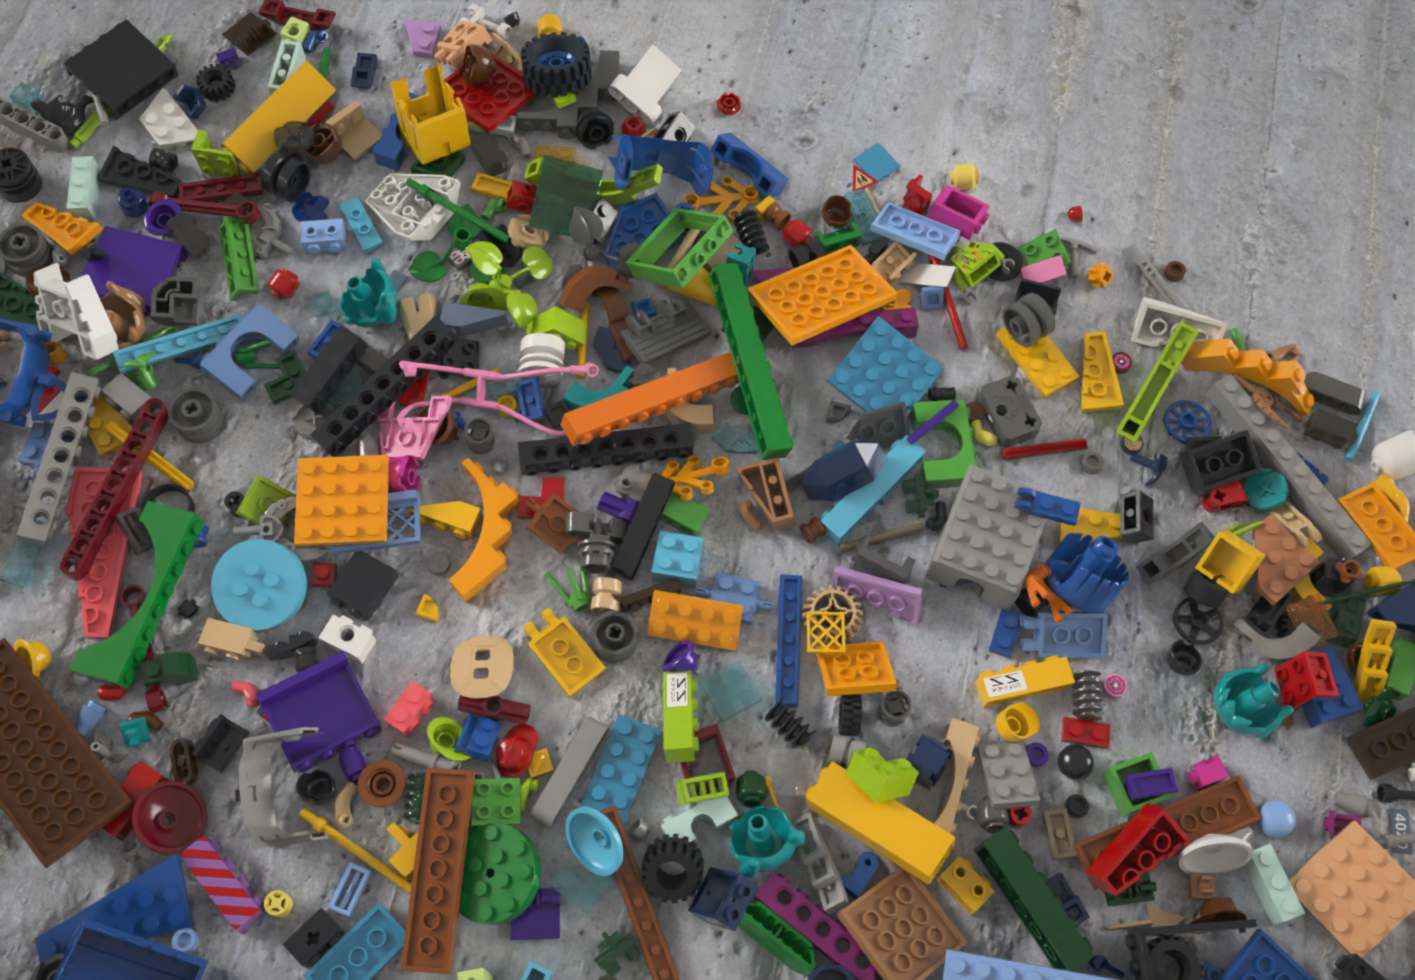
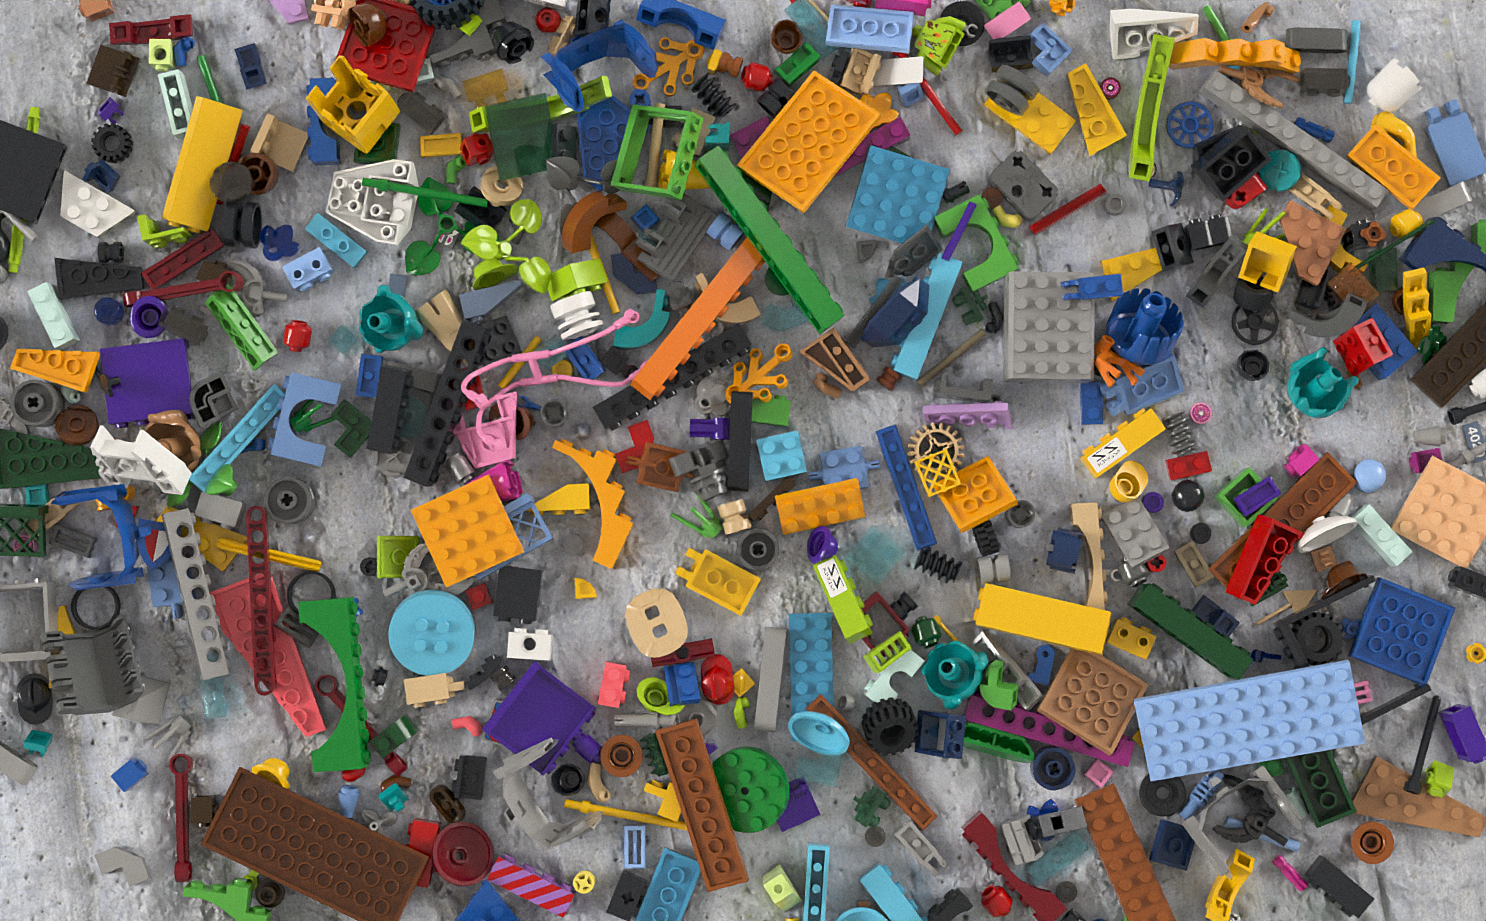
camera: 20 degrees left, 20 degrees up
bright green hinge [471,778,520,827] -> none
lime brick [845,747,919,803] -> none
none -> medium blue wheel [706,212,744,251]
none -> black wheel [889,591,918,621]
none -> bright green brick [980,660,1018,710]
none -> medium blue plate [1029,22,1073,77]
none -> black brick [1184,214,1232,252]

